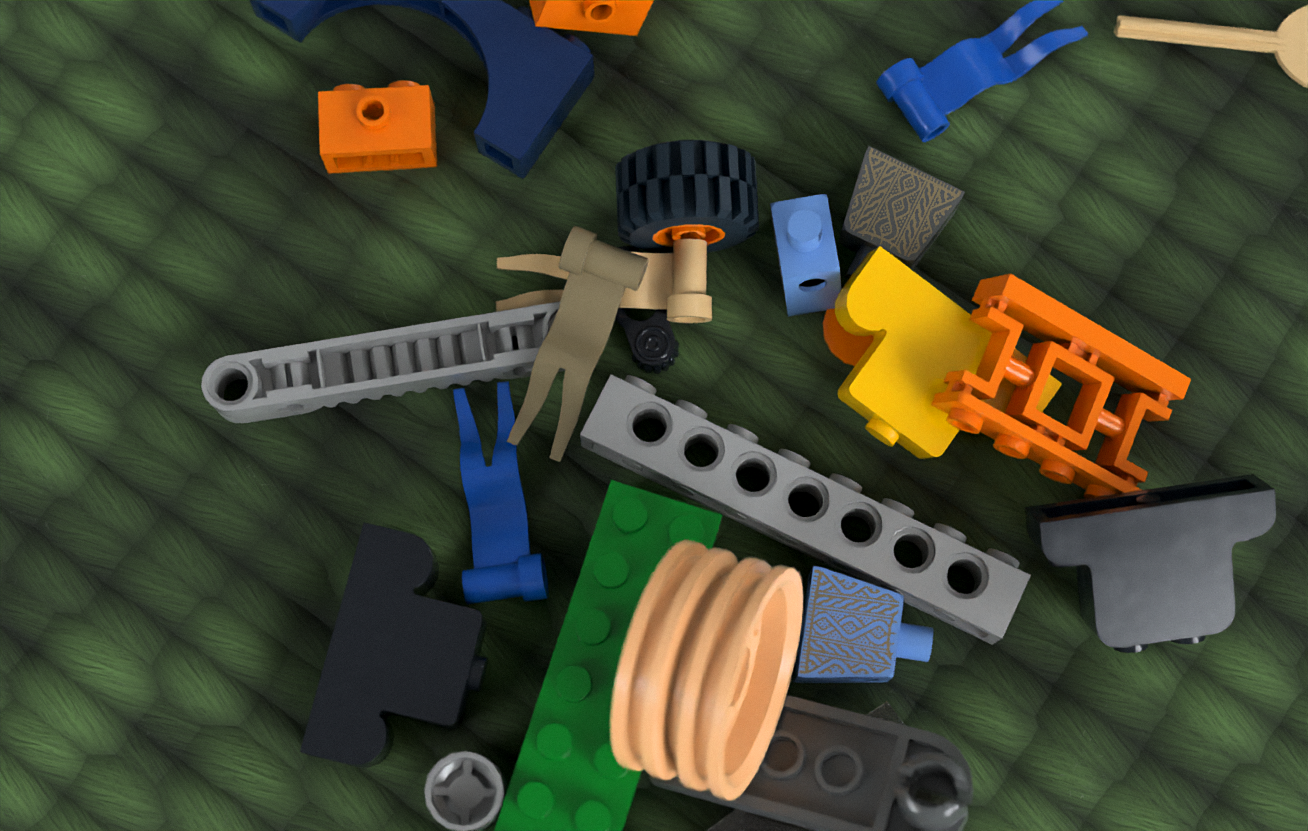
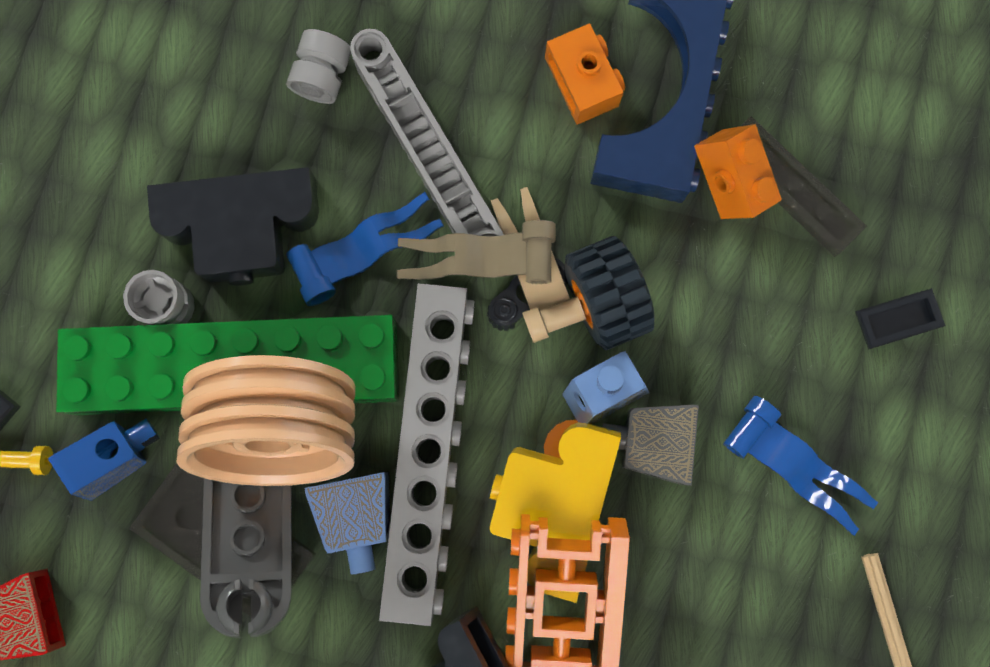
camera: 70 degrees right, 5 degrees up
none -> light grey wheel [286,29,351,104]

